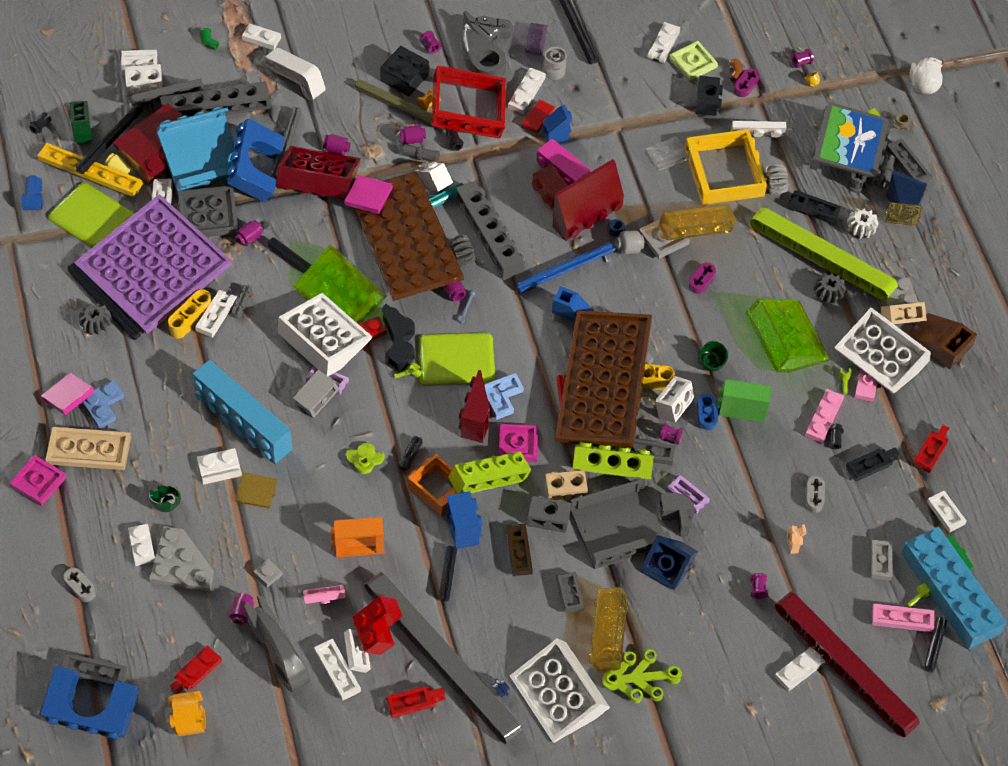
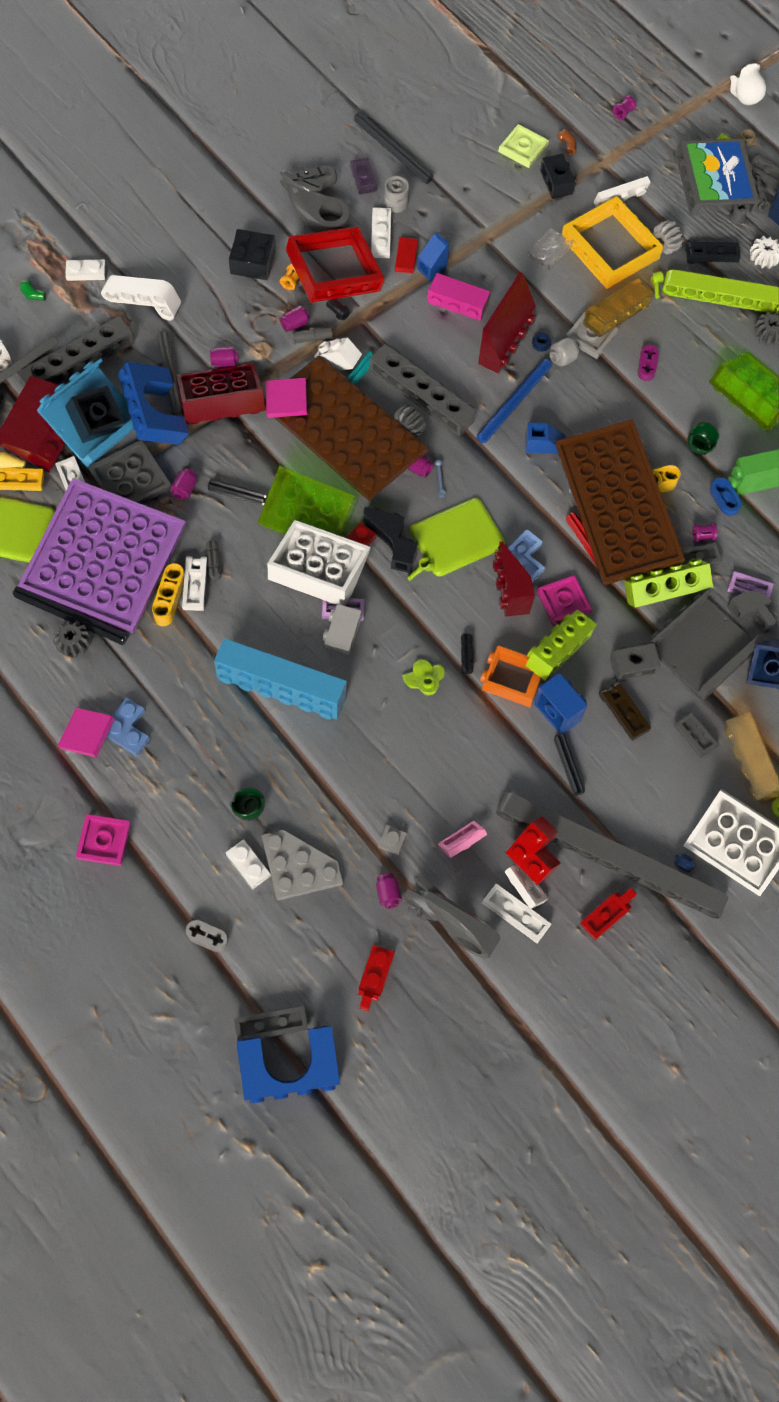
camera: 25 degrees left, 10 degrees up
tan plate [46,427,131,470] -> none
light orange brick [168,690,206,736] -> none
white plate [197,448,242,485] -> none
clear yellow piece [235,473,277,508] -> none
orange window [330,517,384,558] -> none
olive axle [355,79,445,130] -> none
magenta bush [420,31,442,54] -> none
clear red brick [531,165,568,209] -> none
tan brick [545,470,588,502] -> none
white plate [647,22,680,63] -> none
white brick [655,376,695,422] -> none
magenta beam [734,69,759,97] -> none
yellow hinge [805,71,820,86] -> none
none -> black brick [65,385,125,443]
none -> lime hand [650,271,664,299]

